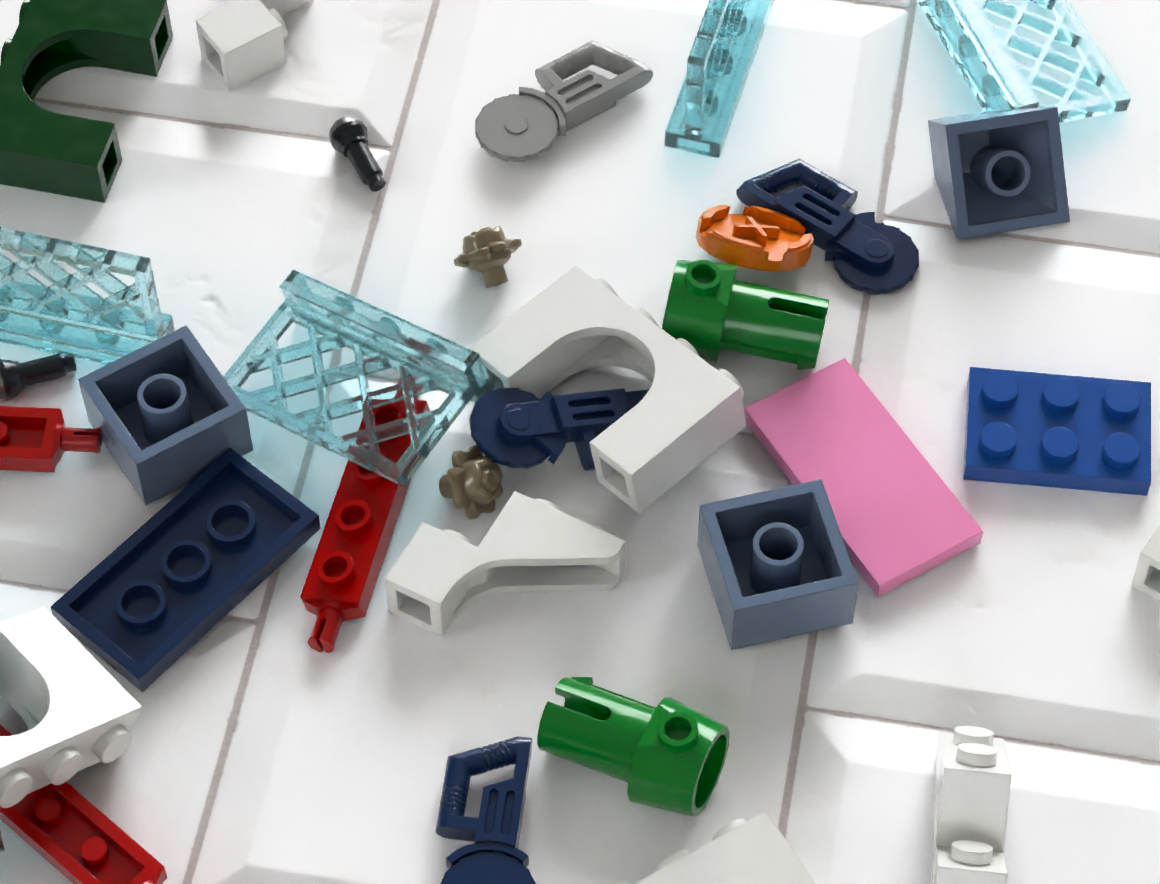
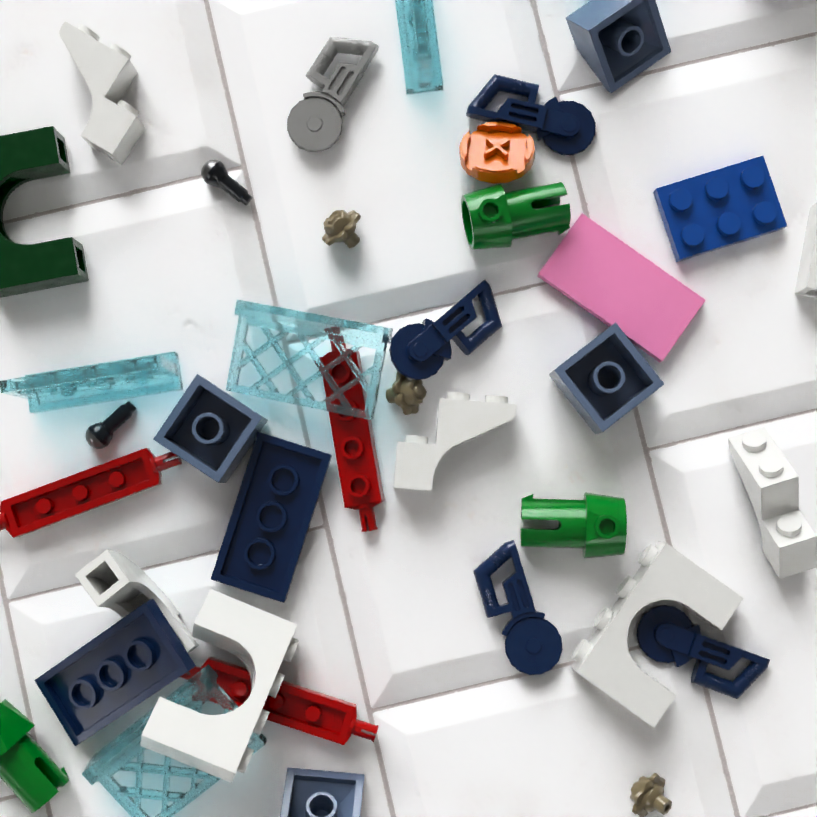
camera: 20 degrees left, 30 degrees up
white arch [469,266,747,513] -> none

